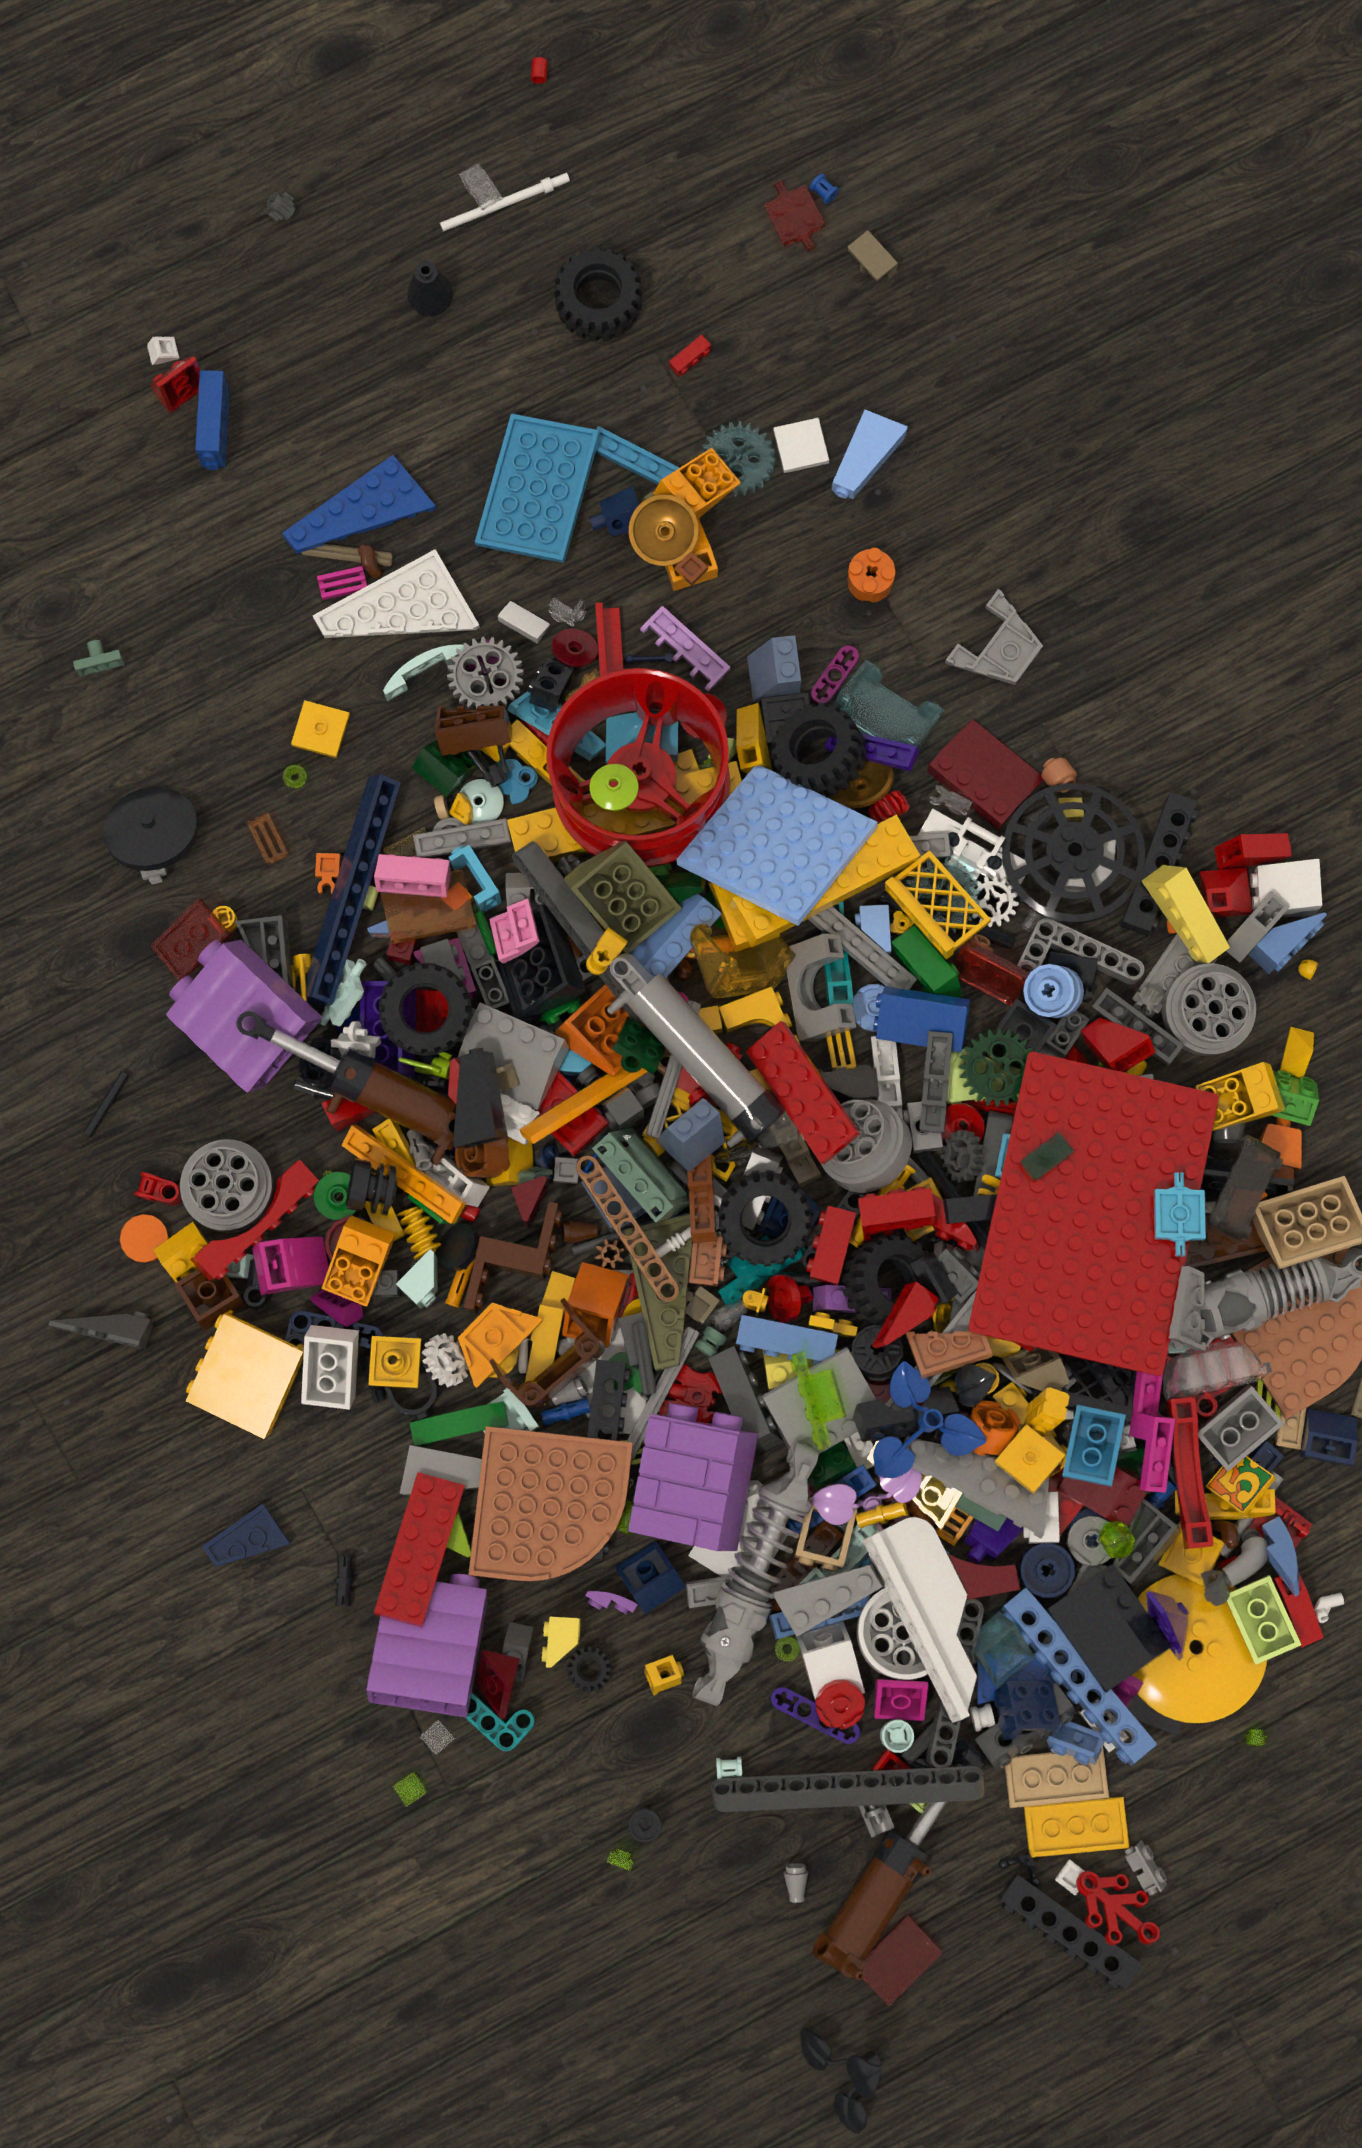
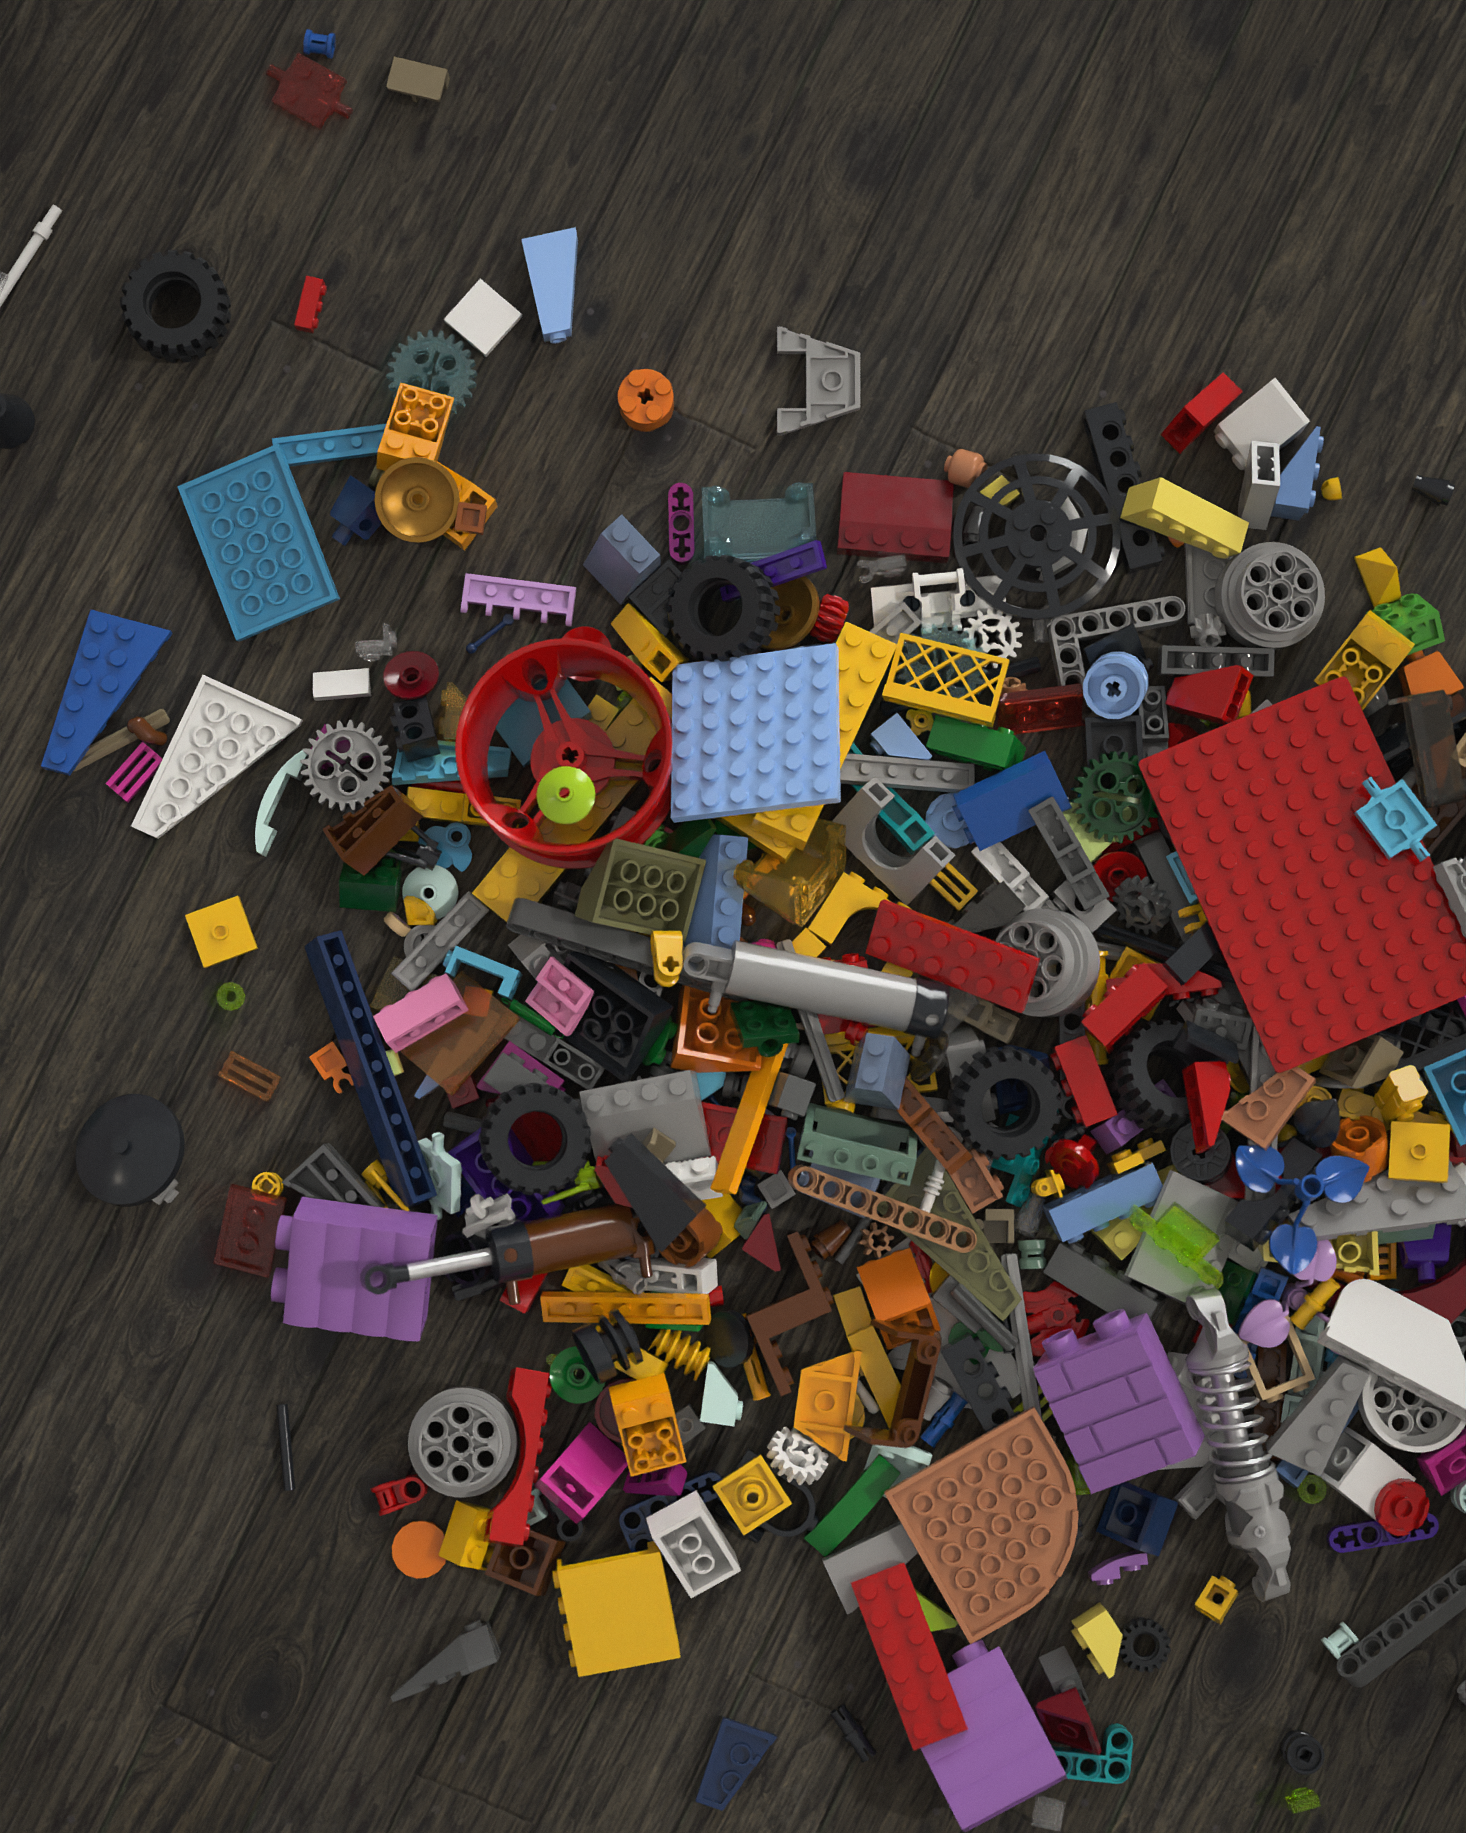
camera: 40 degrees left, 5 degrees up
red fence [595,603,623,676] -> none
clear green tile [1020,1132,1074,1182] -> none
red slope [1199,867,1252,918] -> none

